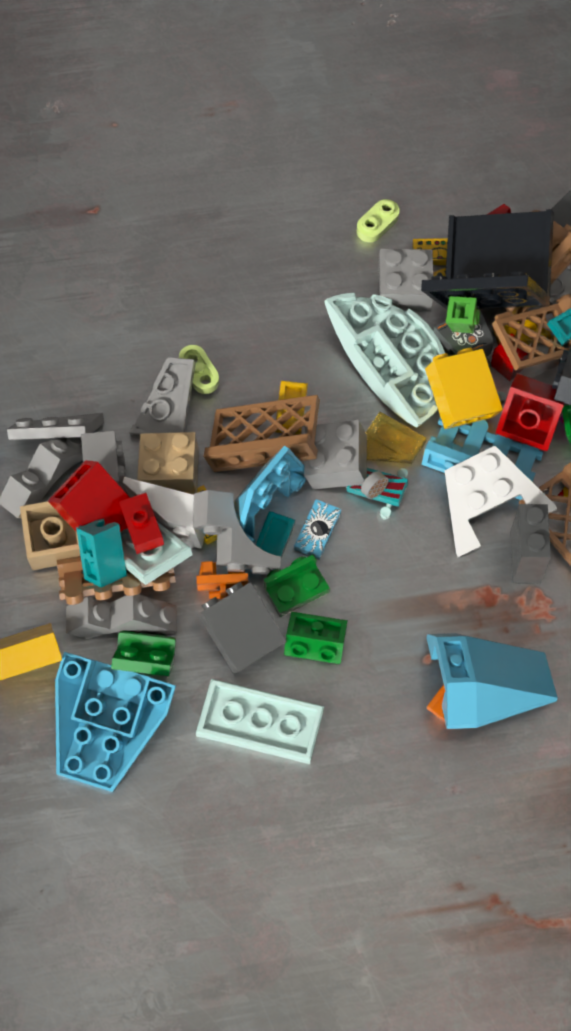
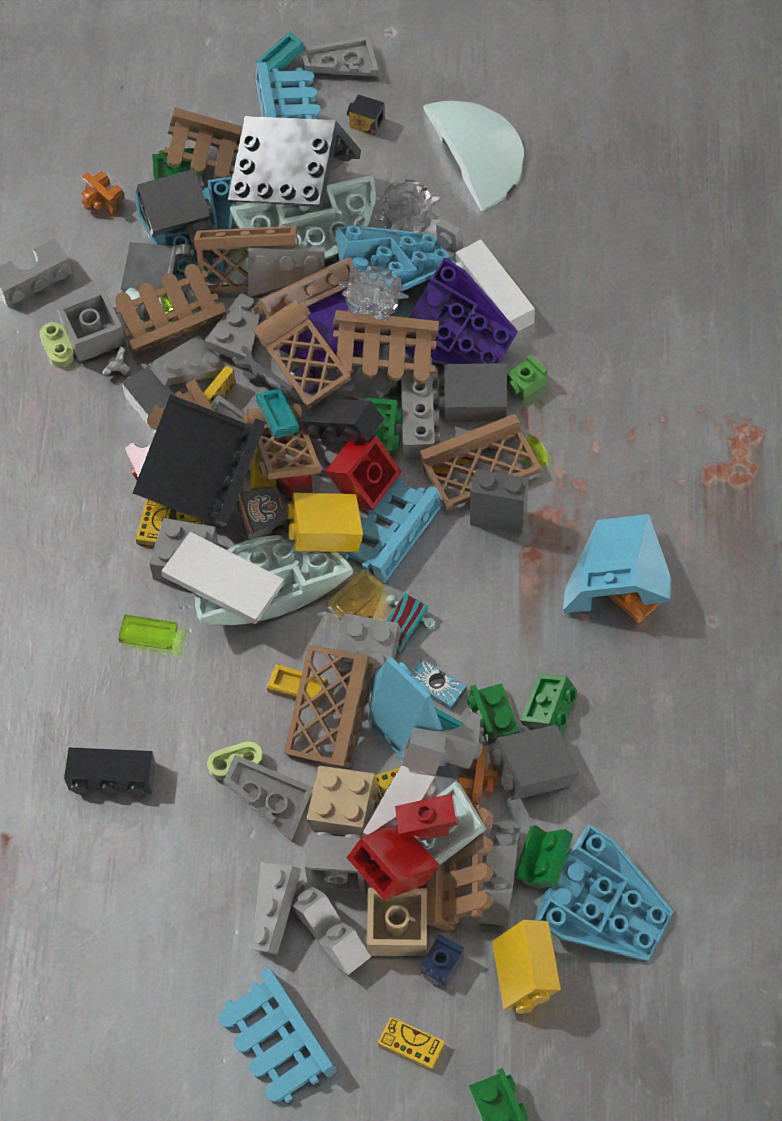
camera: 75 degrees left, 5 degrees down
teal hinge [76,519,127,588] -> none
light aqua tile [196,679,324,764] -> none
yellowish green plate [357,199,400,242] -> none
light grey tile [361,471,388,499] -> none
white wing [445,446,557,558] -> none
bright green brick [446,296,480,333] -> none
none -> black brick [64,747,156,796]
none -> clear neon green tile [118,614,178,650]
none -> white tile [161,532,284,624]
none -> dark blue brick [421,933,464,987]

